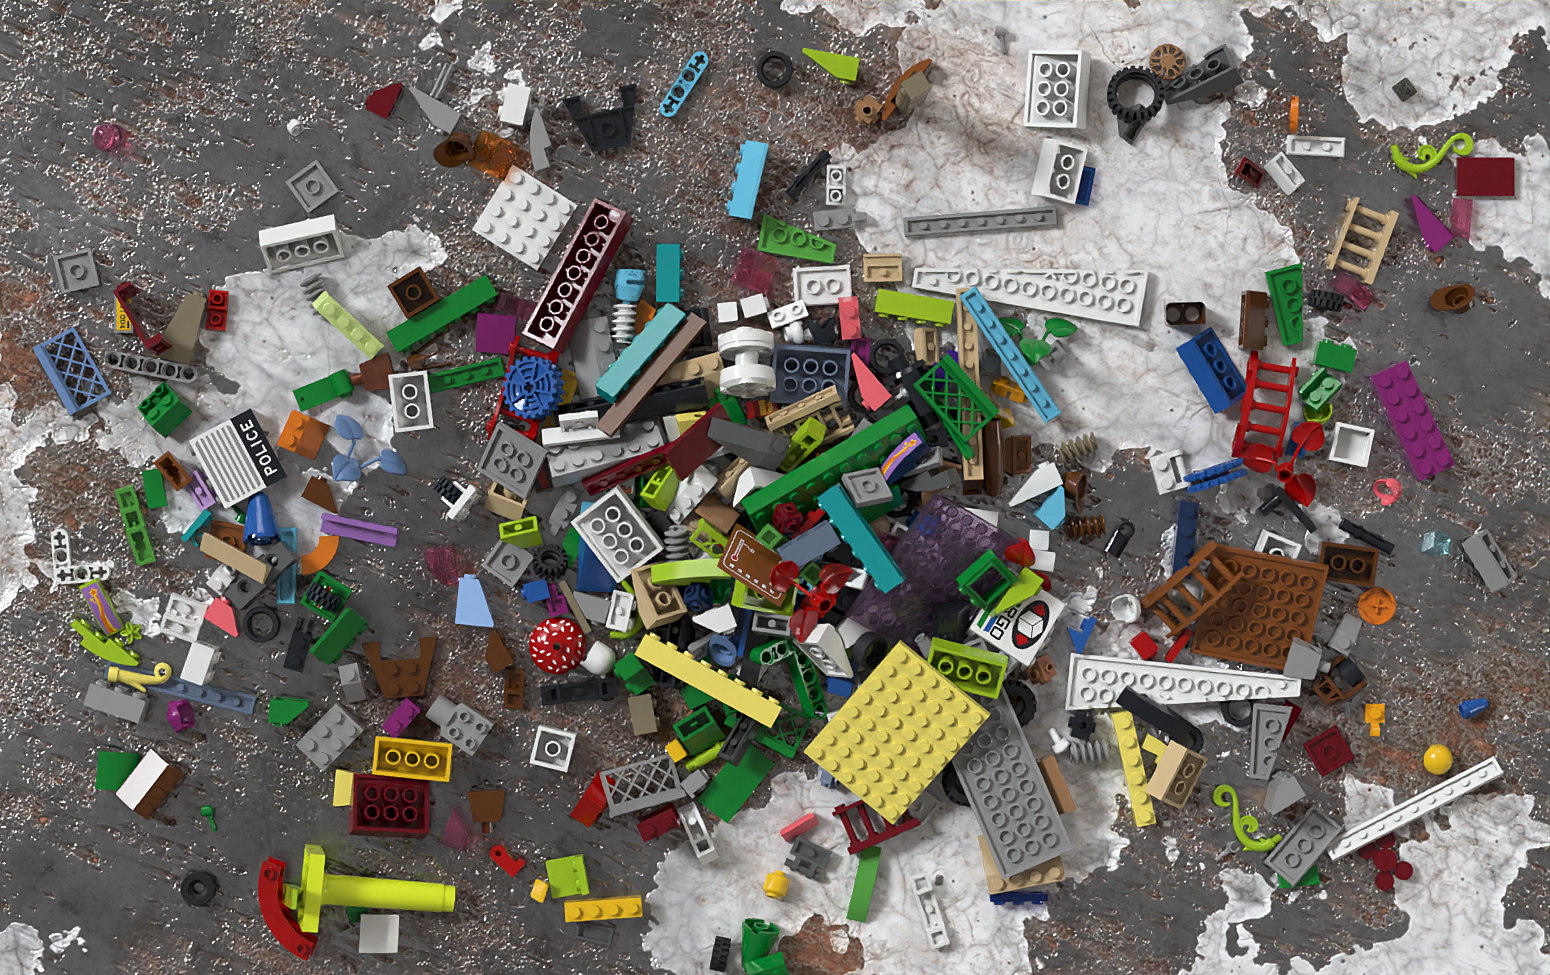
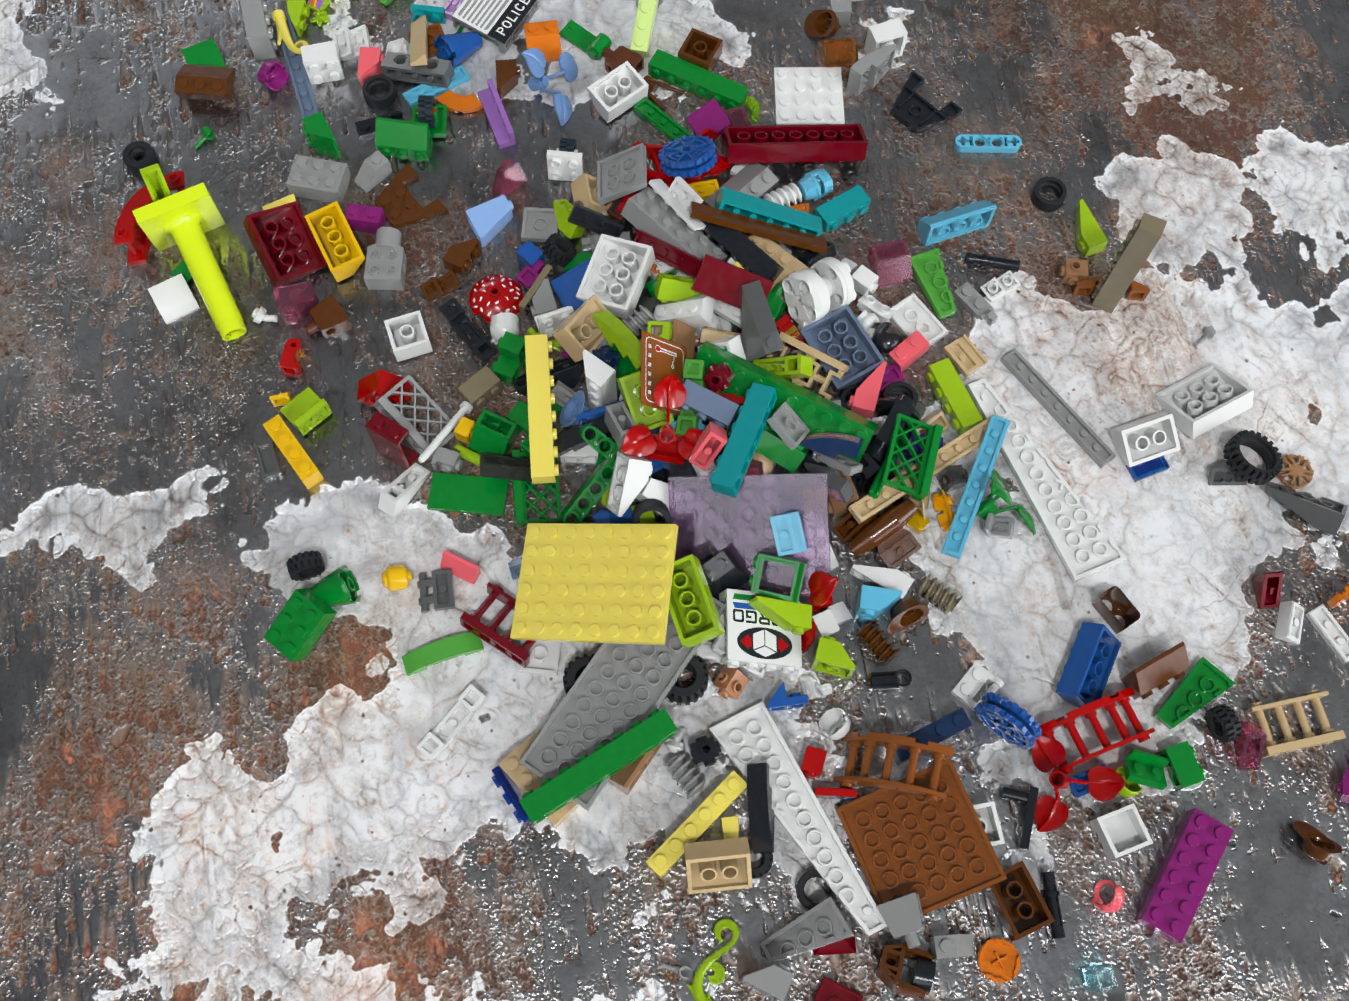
camera: 55 degrees right, 20 degrees down
none -> white plate [251,306,278,324]
none -> white bar [418,401,473,463]
none -> green brick [519,709,678,826]
none -> black piece [568,201,625,238]
none -> coral slope [689,421,727,471]
none -> clear neon green arm [745,96,761,122]
none -> medium azure plate [770,511,808,557]
none -> lime slope [811,636,856,680]

